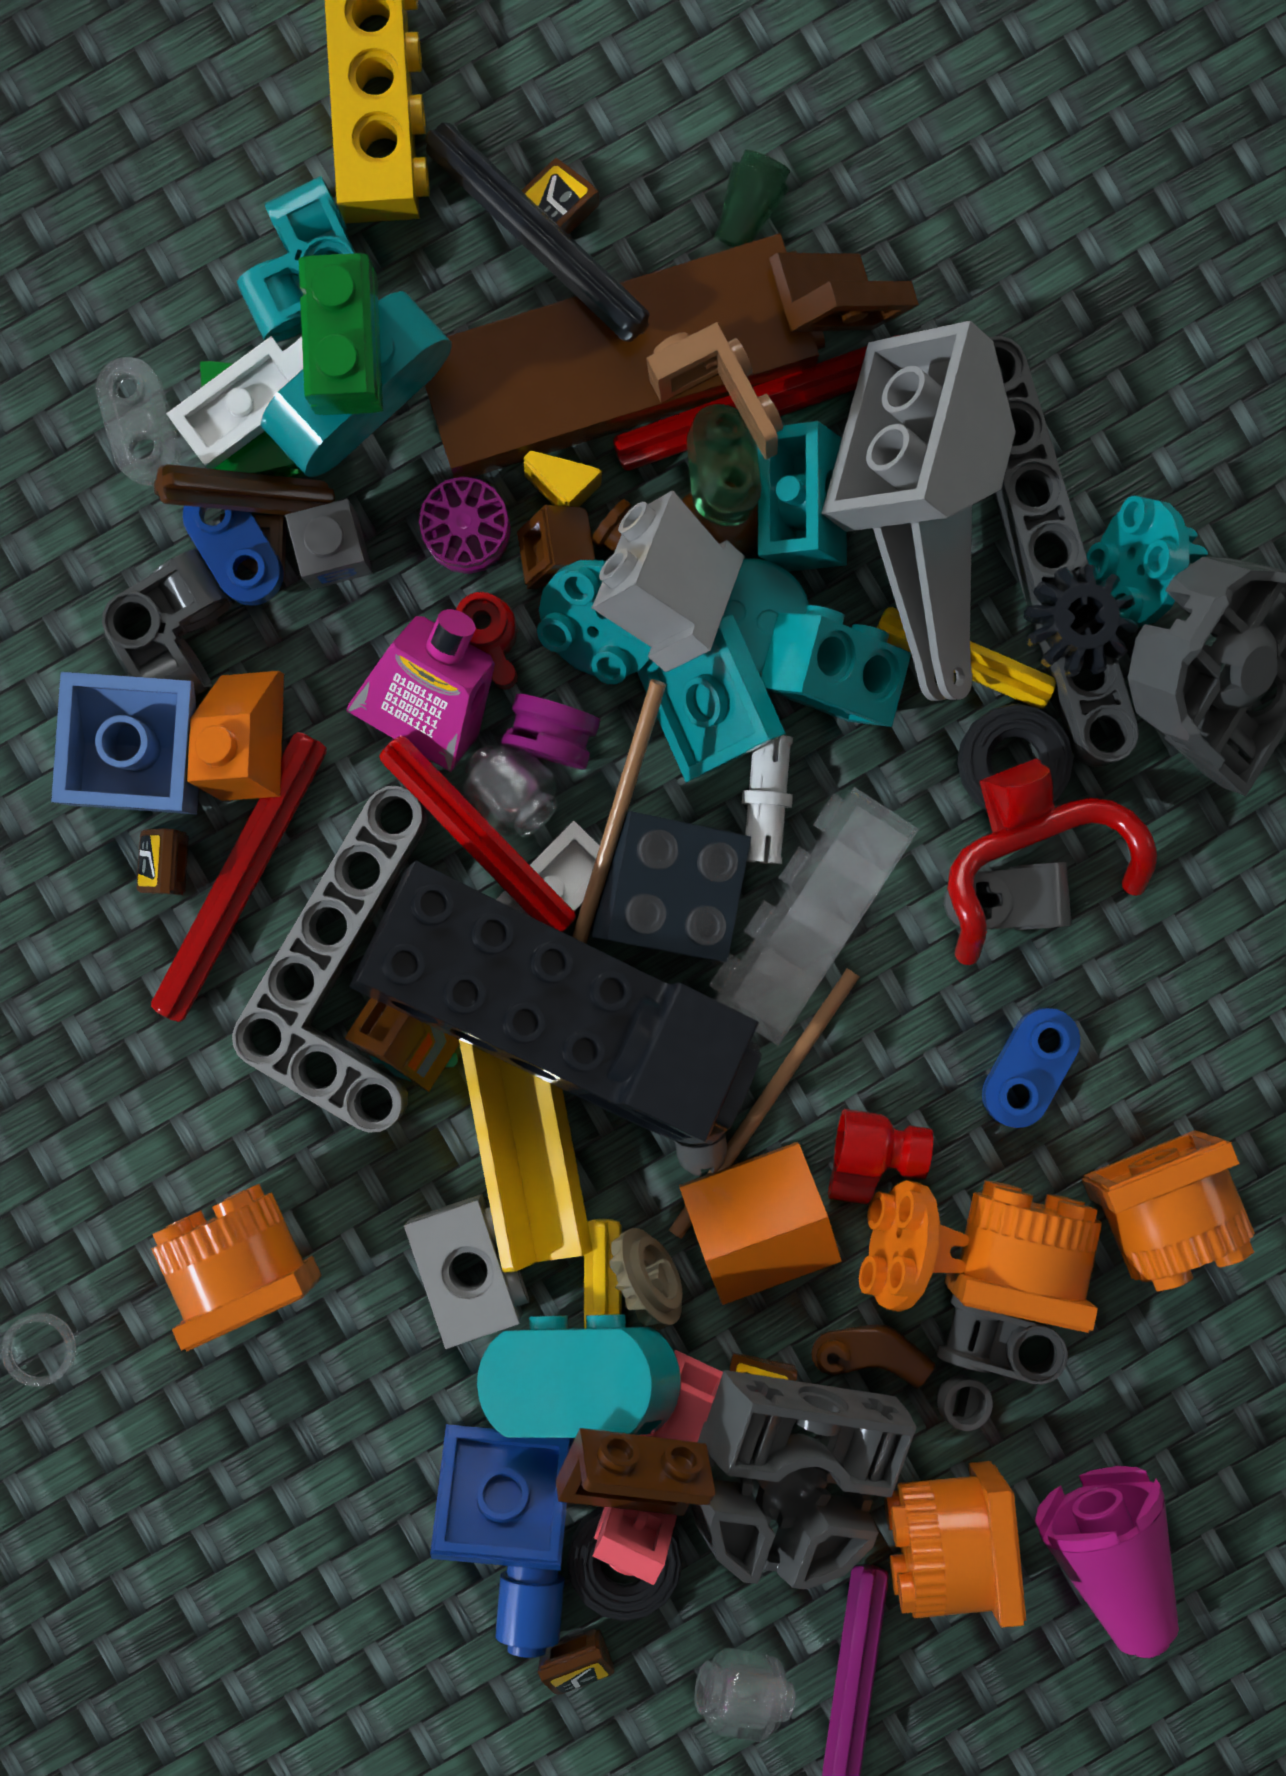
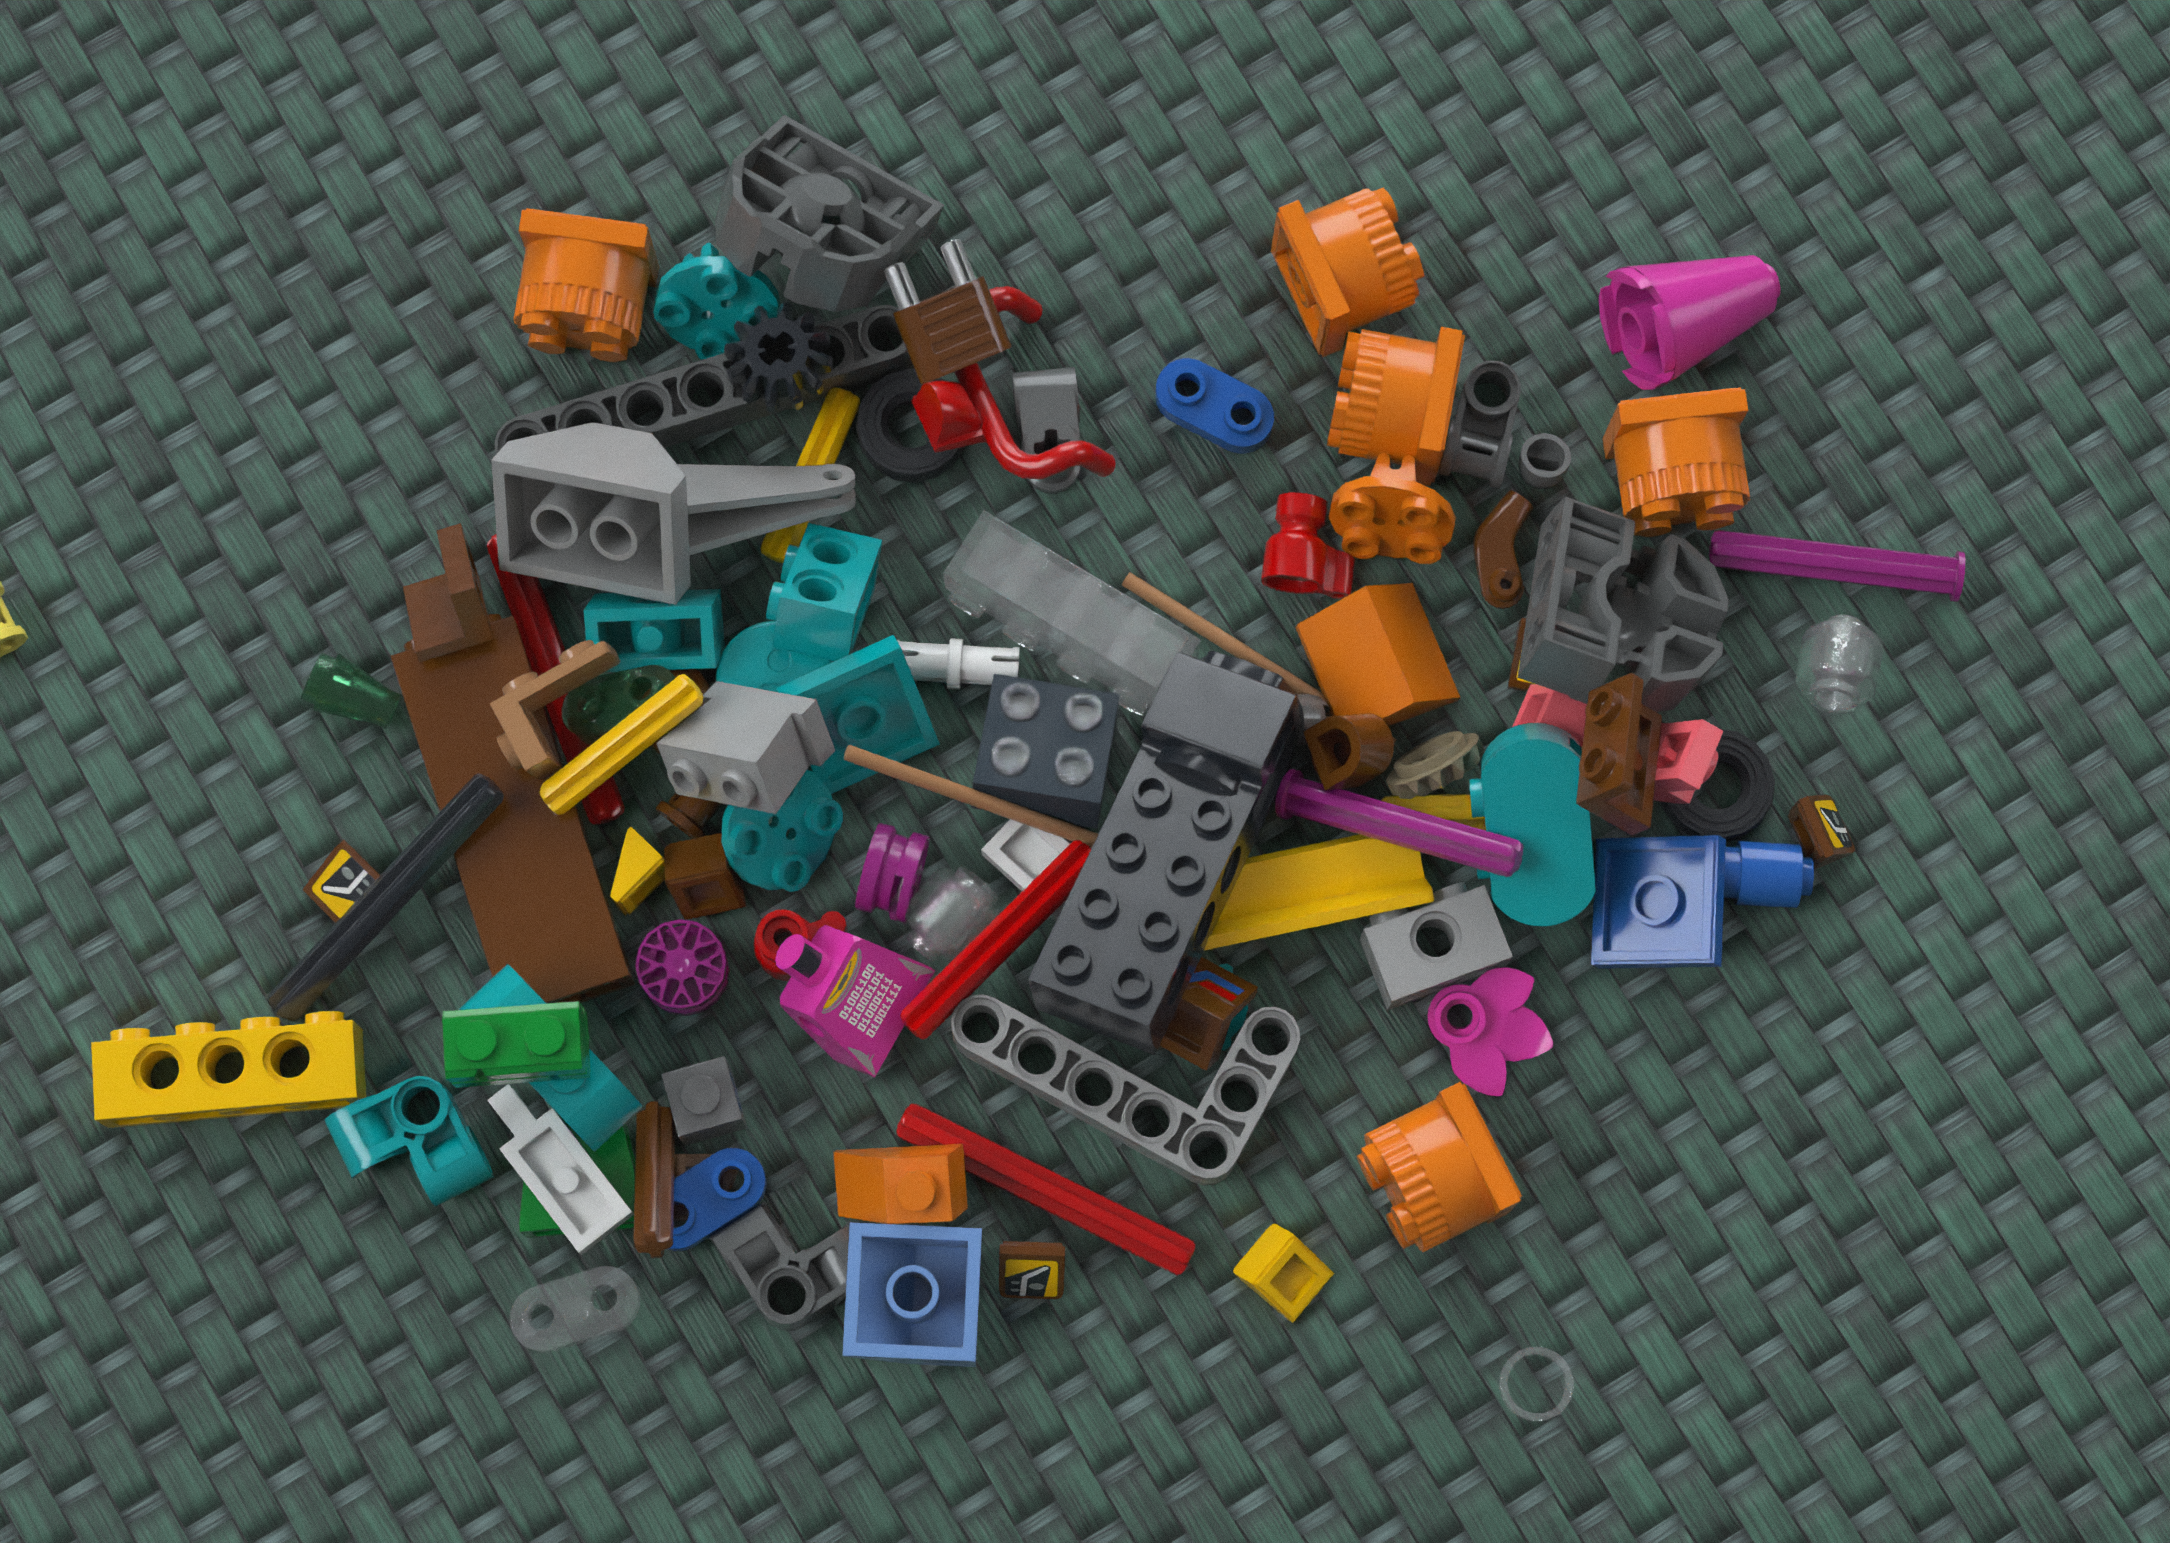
camera: 90 degrees left, 10 degrees down
none -> orange piece [513,208,659,362]
none -> yellow axle [539,674,704,815]
none -> reddish brown piece [884,239,1012,384]
none -> yellow slope [1233,1224,1334,1323]
none -> magenta axle [1275,769,1524,877]
none -> reddish brown plate [1303,714,1394,790]
none -> dark pink plate [1428,967,1553,1096]

